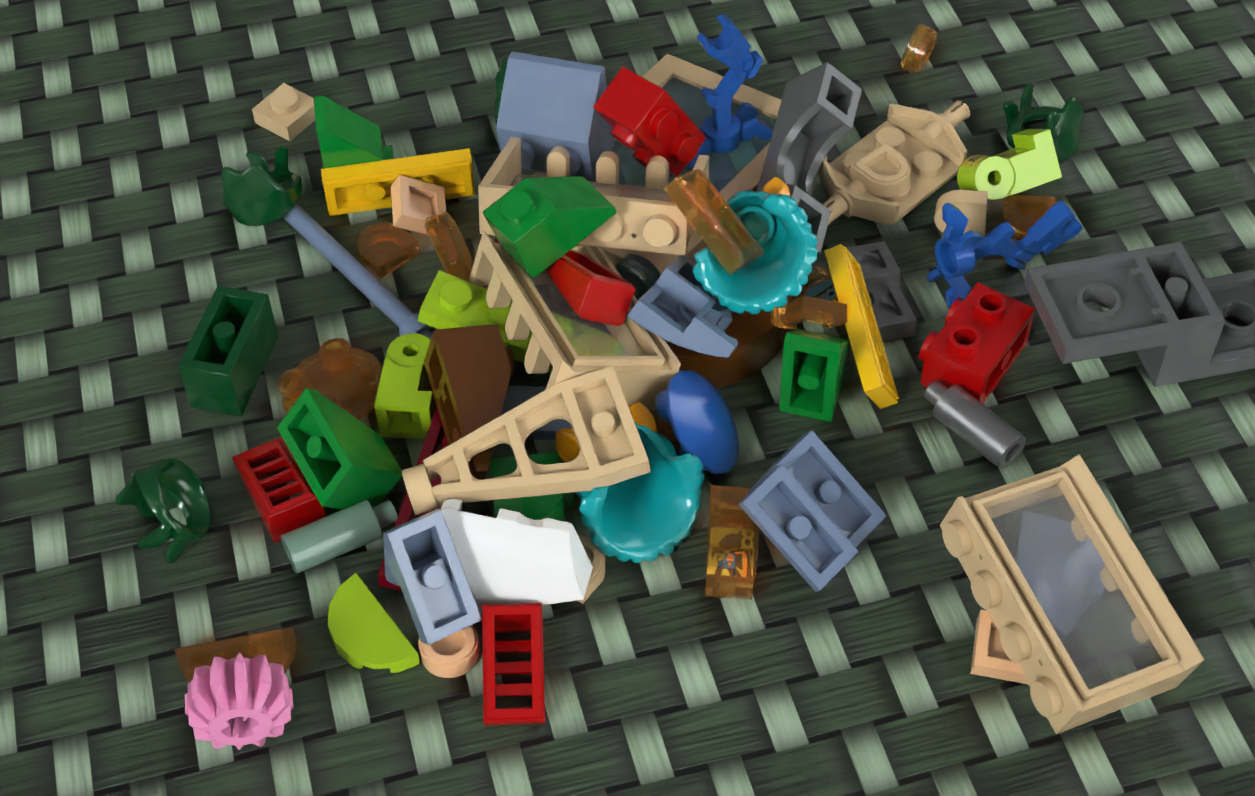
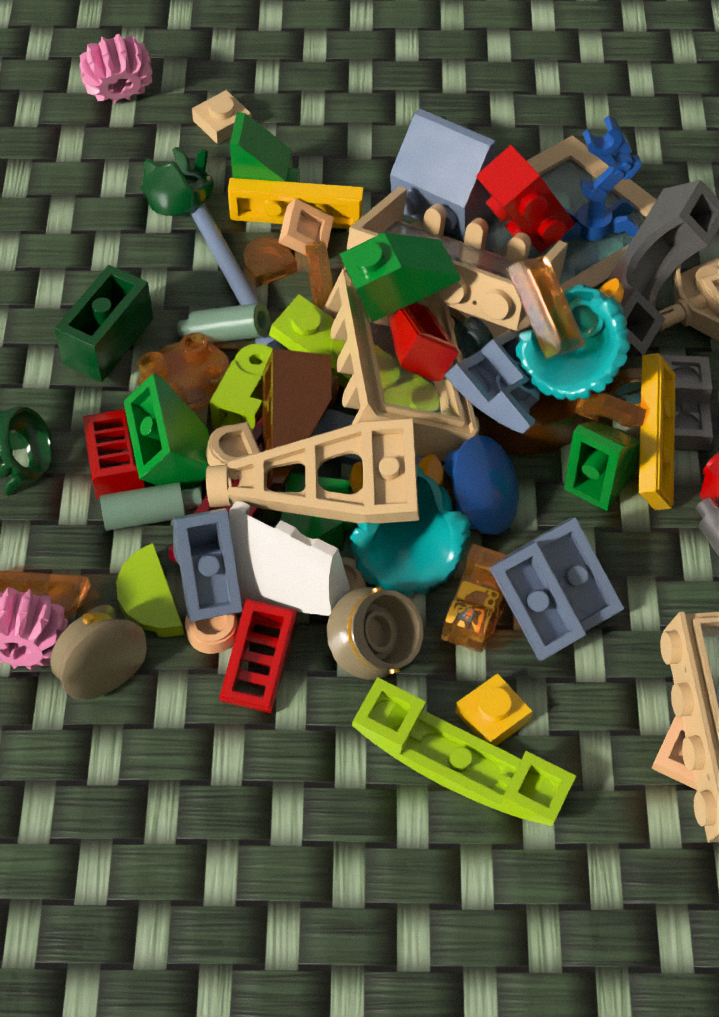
camera: 15 degrees right, 5 degrees up
none -> dark tan piece [50,604,147,700]
none -> bright pink gear [79,33,153,103]
none -> sand green cylinder [177,303,270,345]
none -> tan tile [205,422,261,466]
none -> dark tan piece [327,587,423,680]
none -> lime slope [352,677,576,826]
none -> yellow plate [455,673,533,746]

